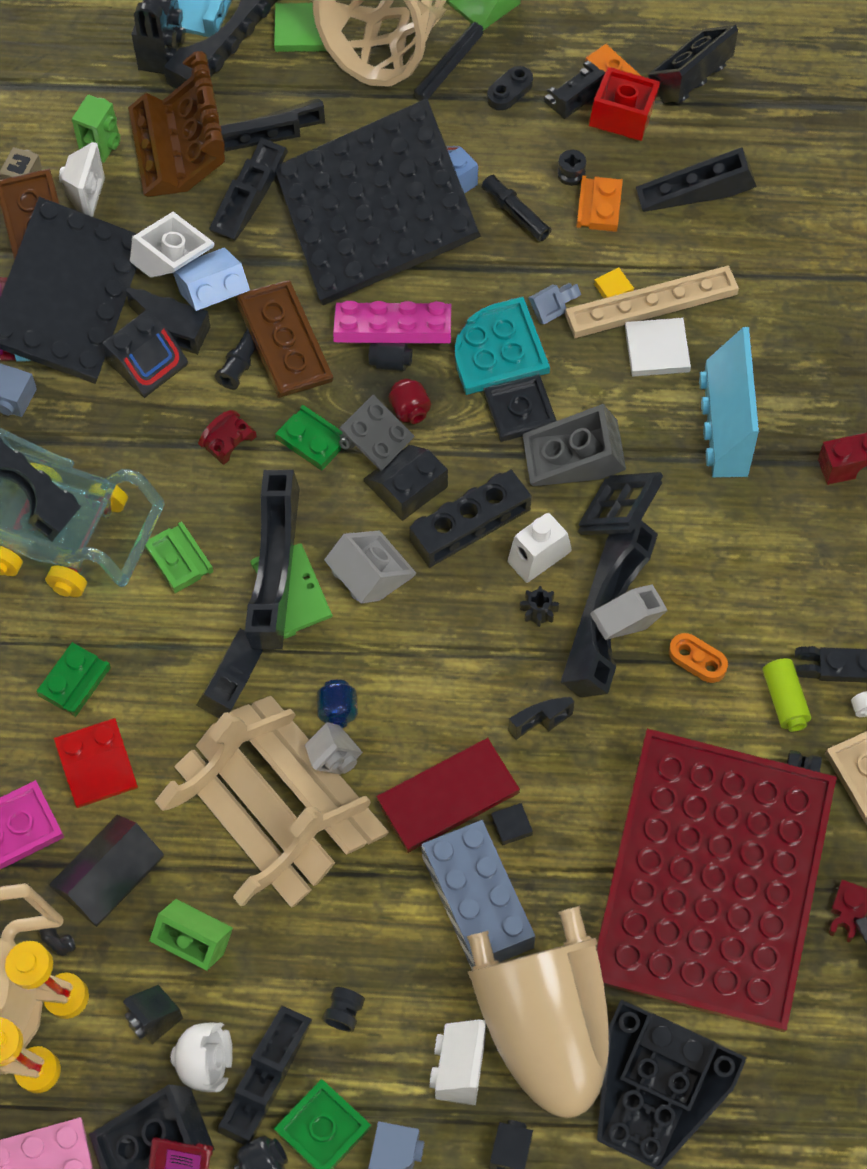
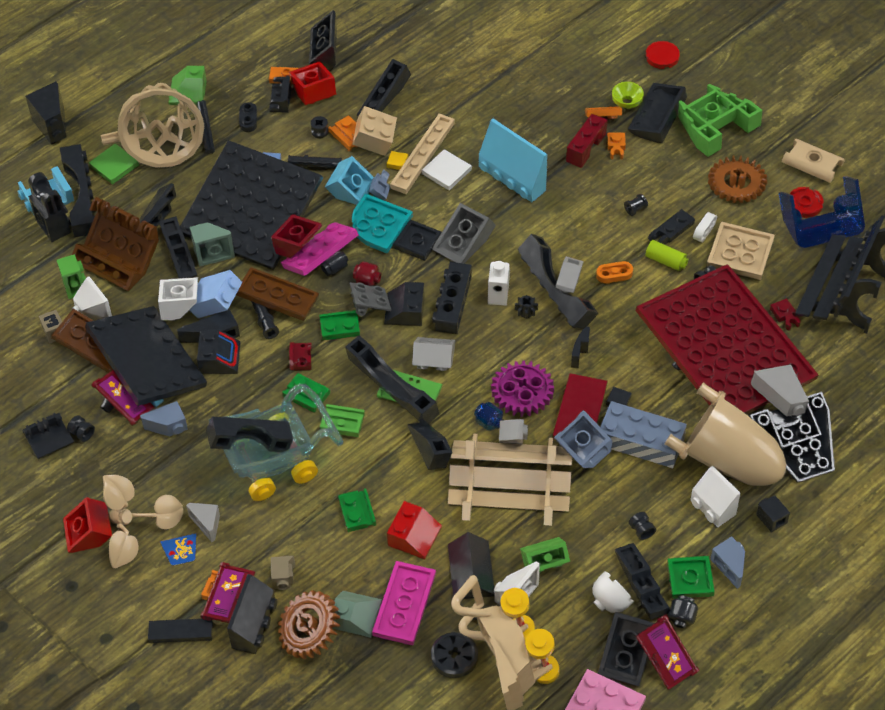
camera: 45 degrees left, 10 degrees down
black slope [123,985,183,1045] -> none
black piece [577,472,663,535] -> none
none -> sand green slope [190,222,235,267]
none -> dark red slope [271,214,322,258]
none -> green plate [282,373,330,413]
none -> medium azure slope [325,156,374,205]
none -> tan brick [352,106,397,156]
none -> magenta gear [491,360,554,417]
none -> white slope [494,562,540,605]
none -> sand blue slope [554,410,613,468]
none -> black bush [624,194,648,216]
none -> light grey slope [751,365,809,416]

